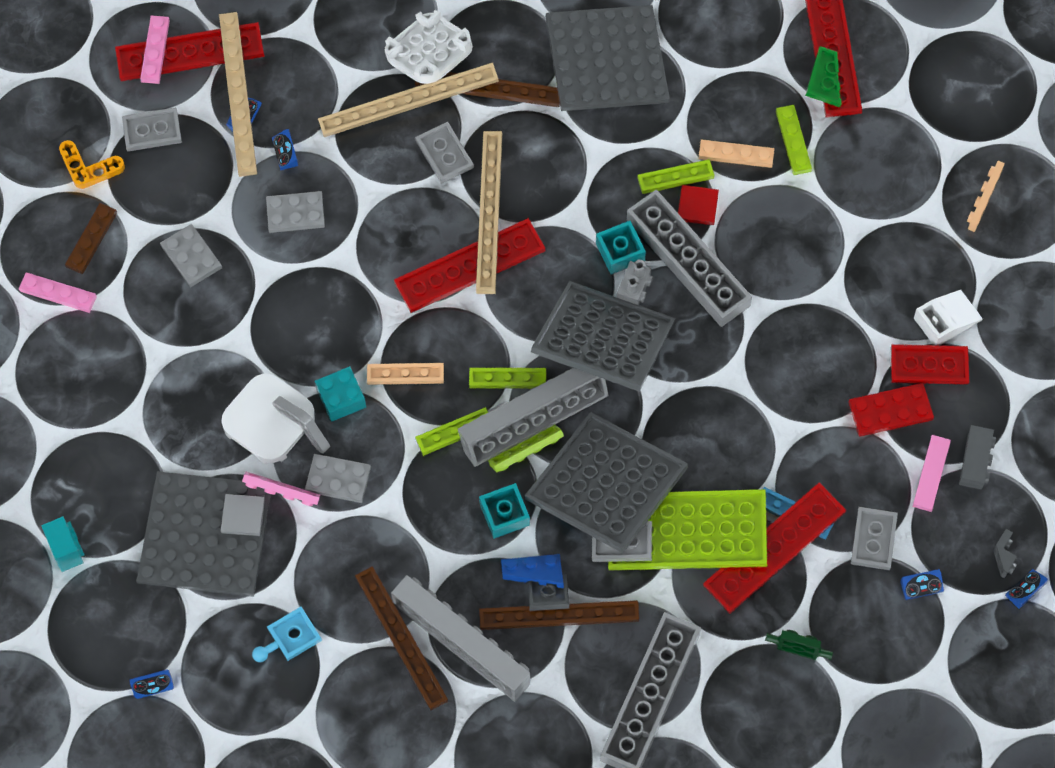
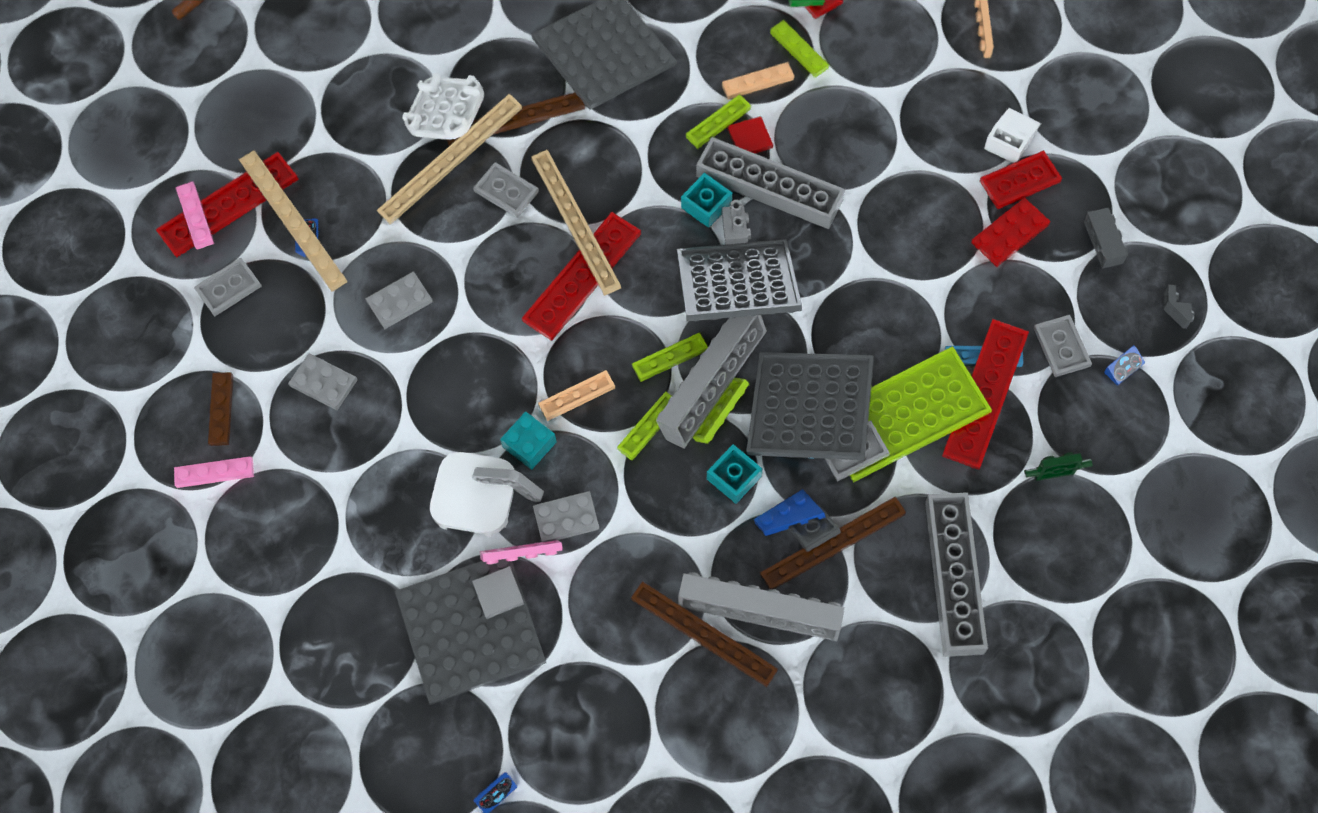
camera: 25 degrees left, 0 degrees up
teal brick [41,516,85,572] -> none
light orange beam [59,140,125,189] -> none
medium azure plate [252,607,322,662] -> none
slope [272,129,298,170] -> none
bright pink tile [912,435,951,512] -> none
slope [1005,569,1048,609] -> none

